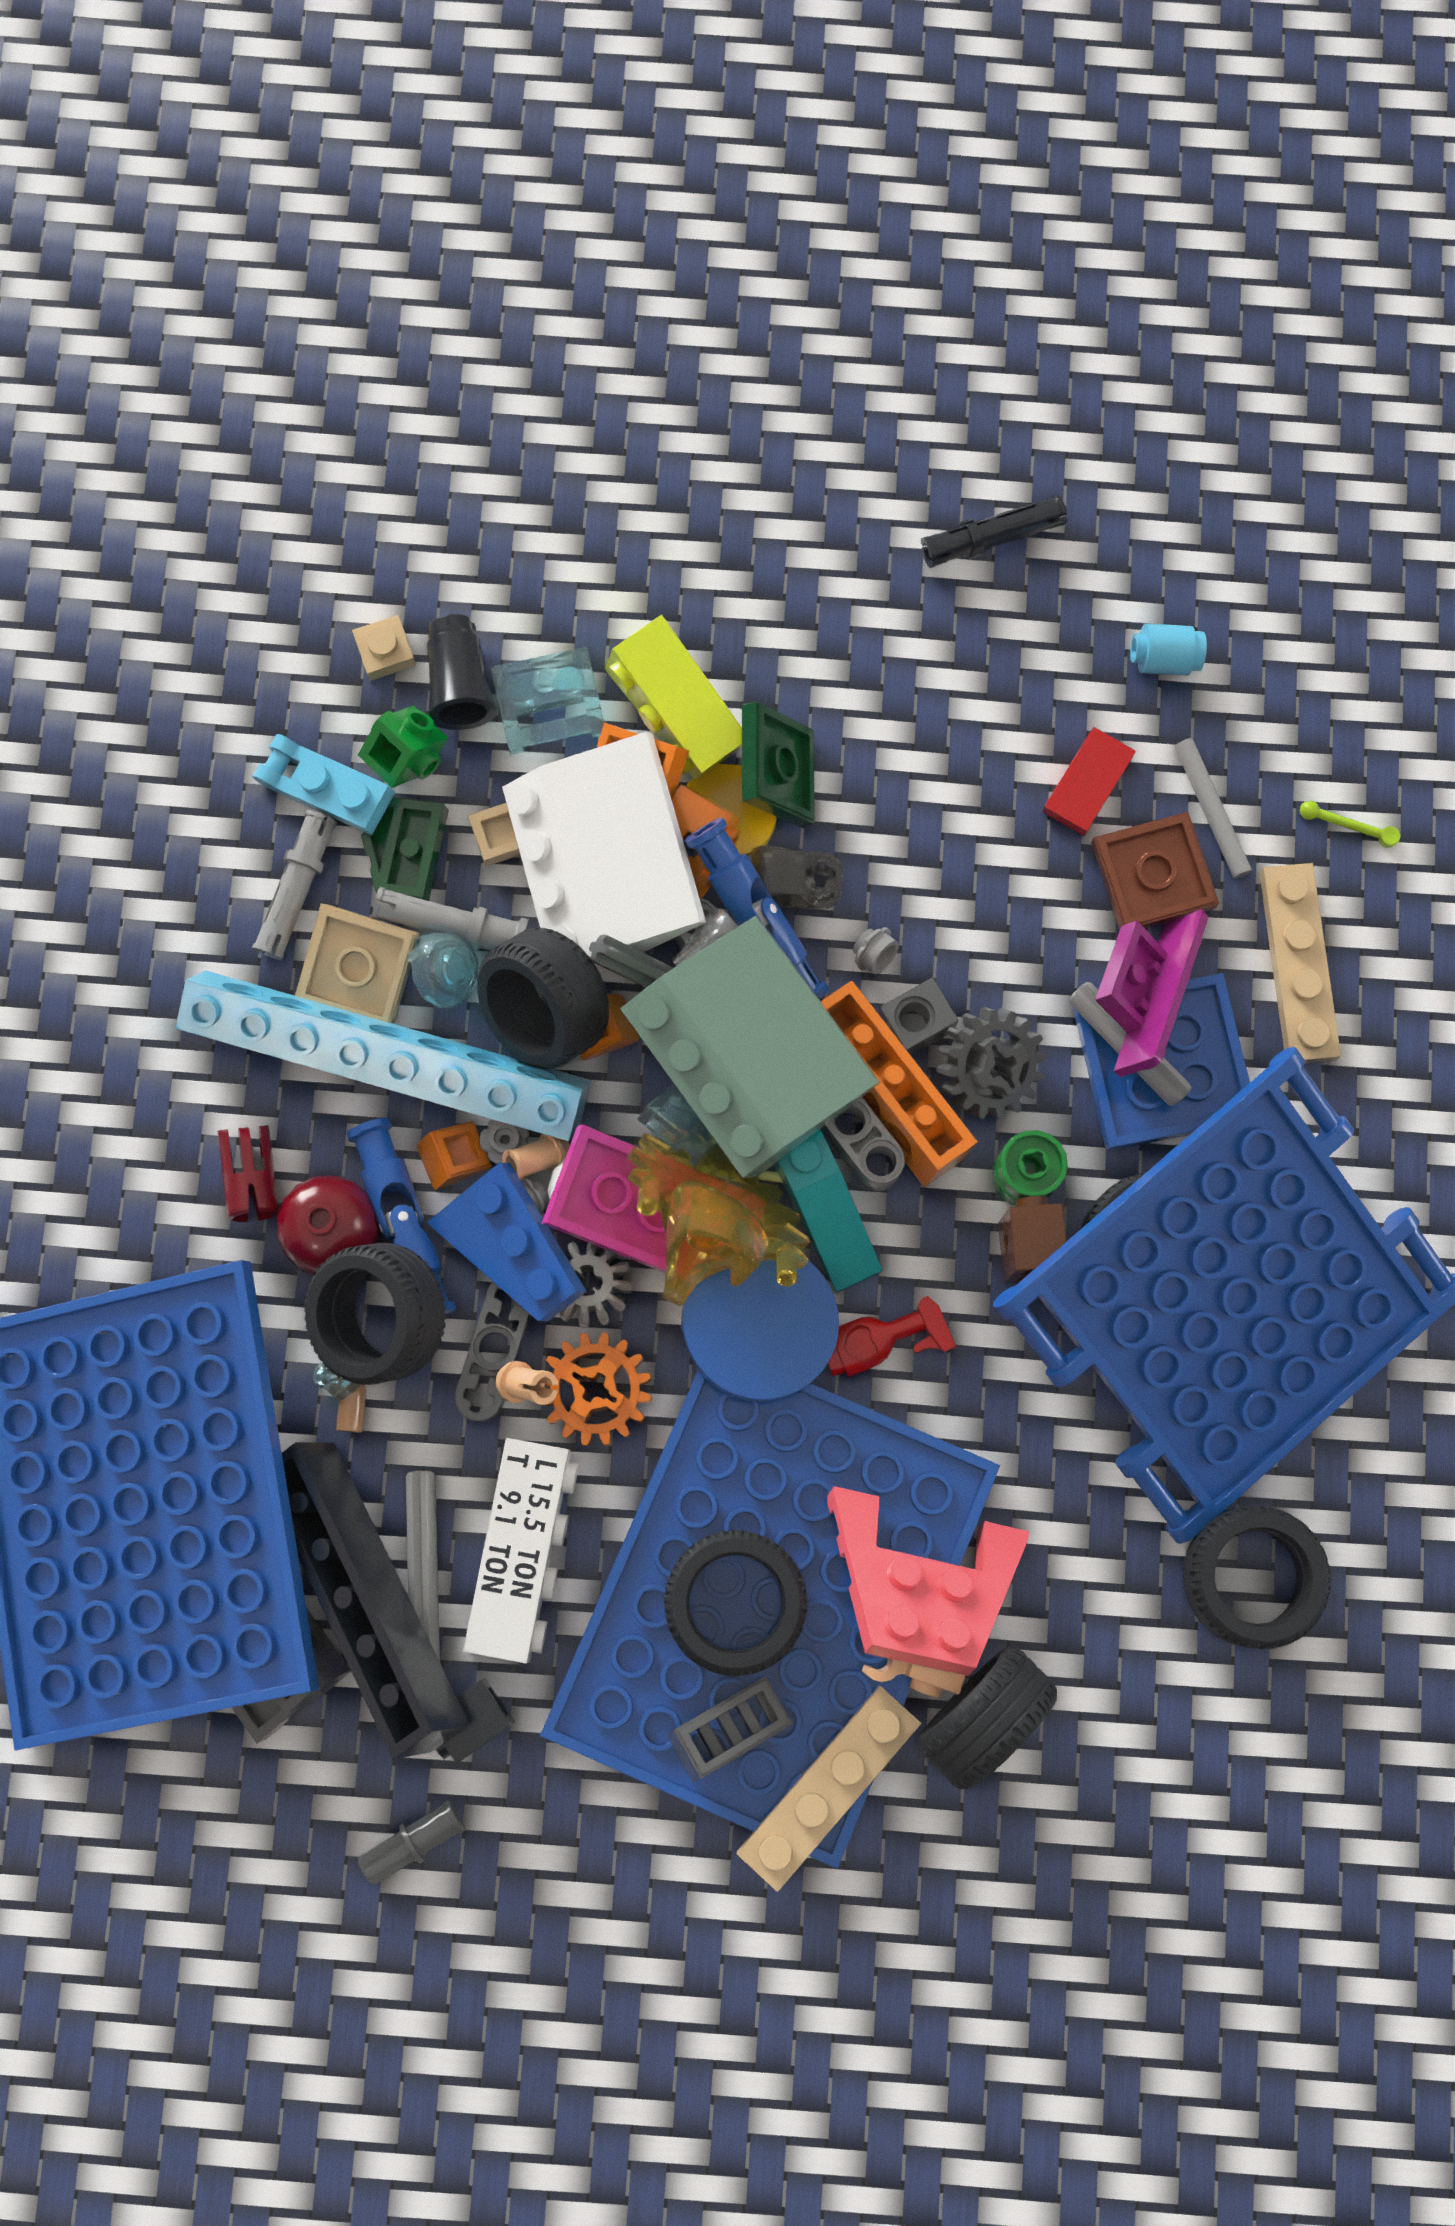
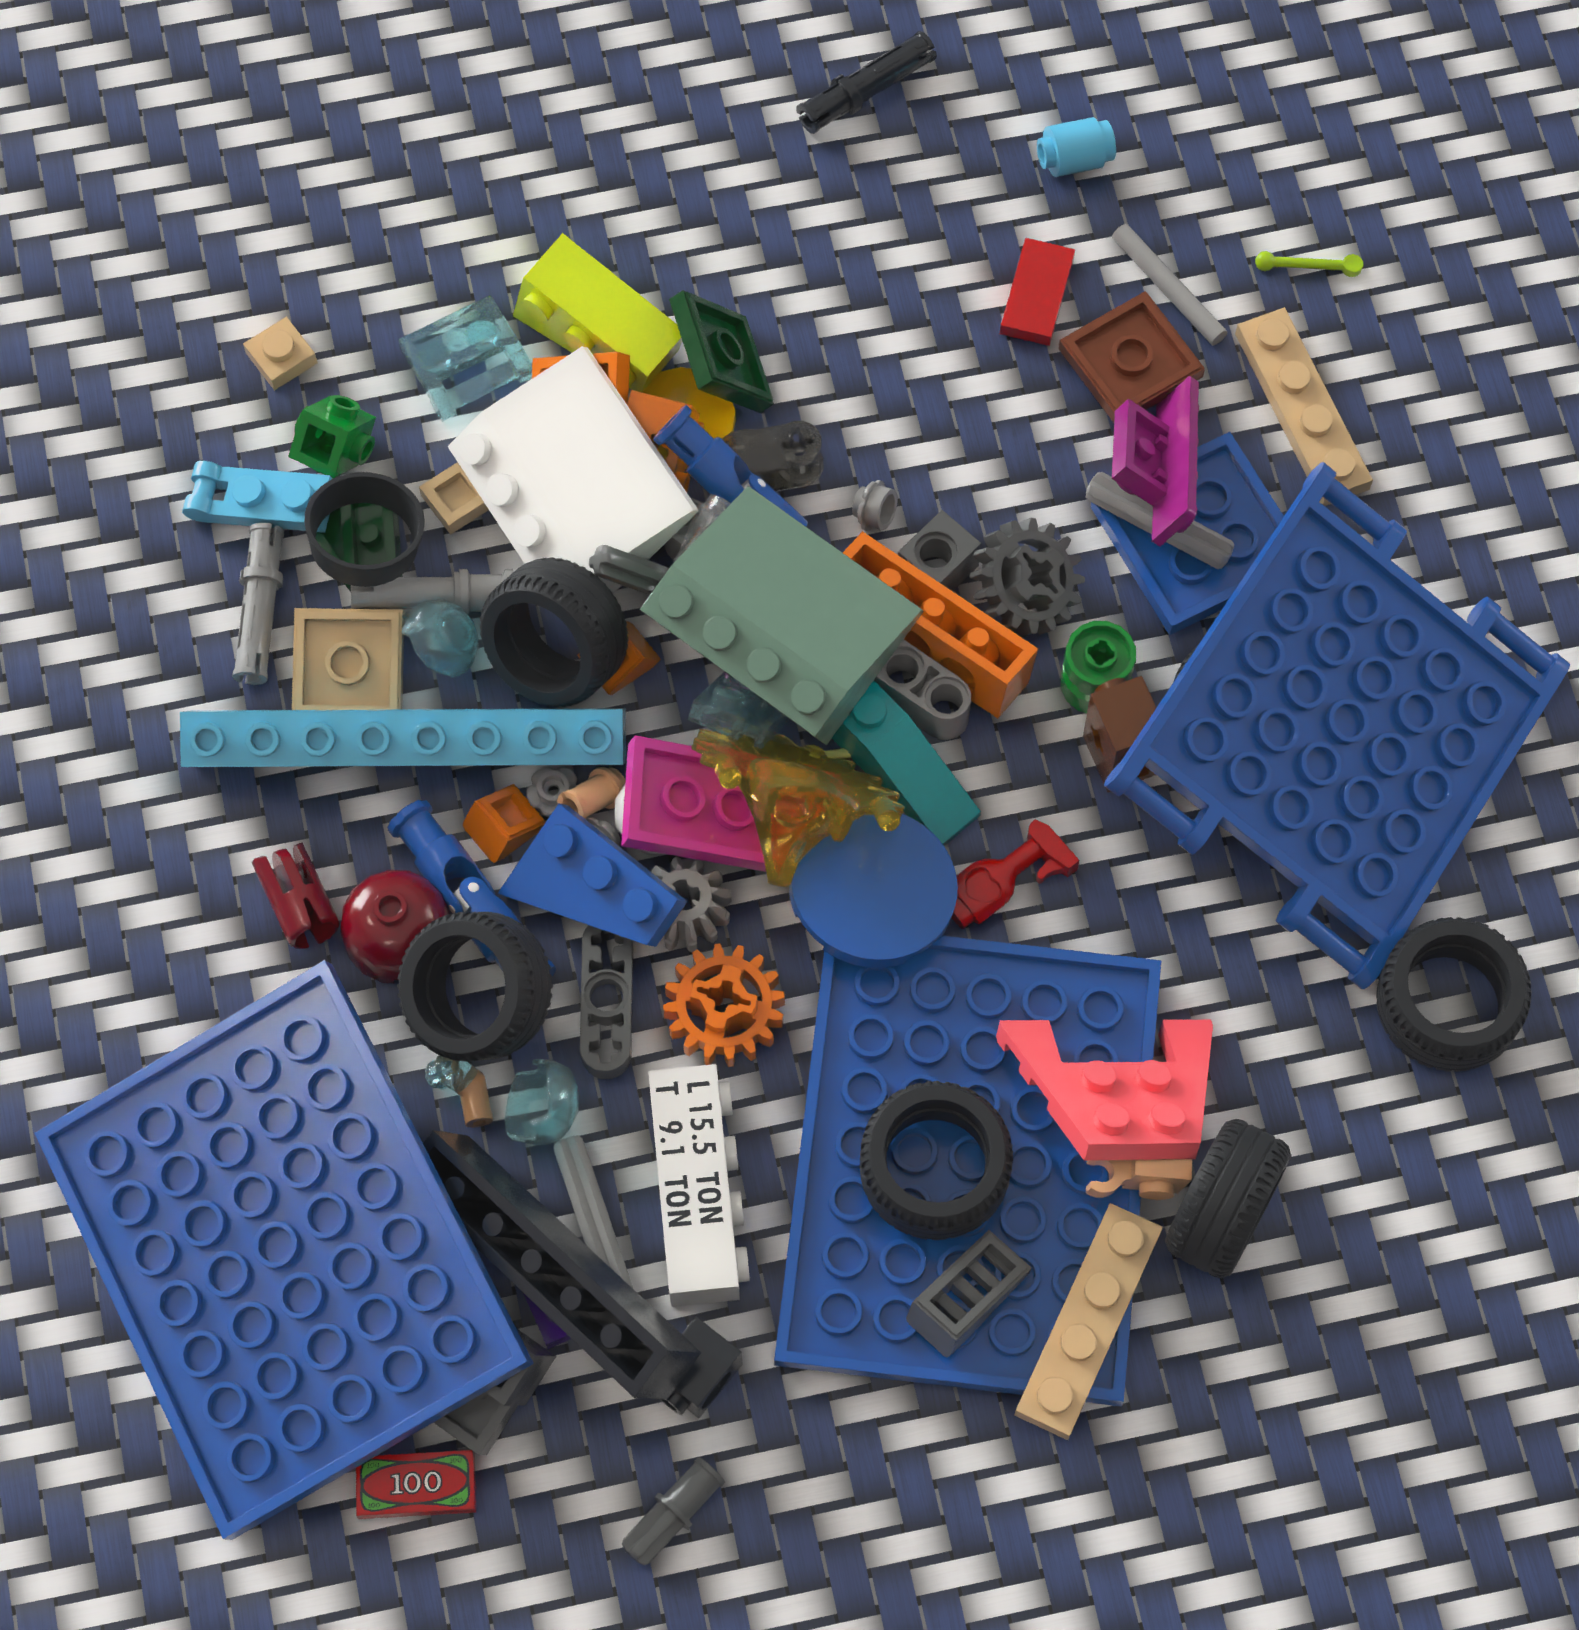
camera: 15 degrees left, 10 degrees down
black plant [426,614,497,730] -> none
light nougat pin [496,1361,558,1405] -> none
none -> black tyre [304,472,425,587]
none -> red tile [356,1450,476,1519]
none -> clear light blue hair [505,1059,580,1145]

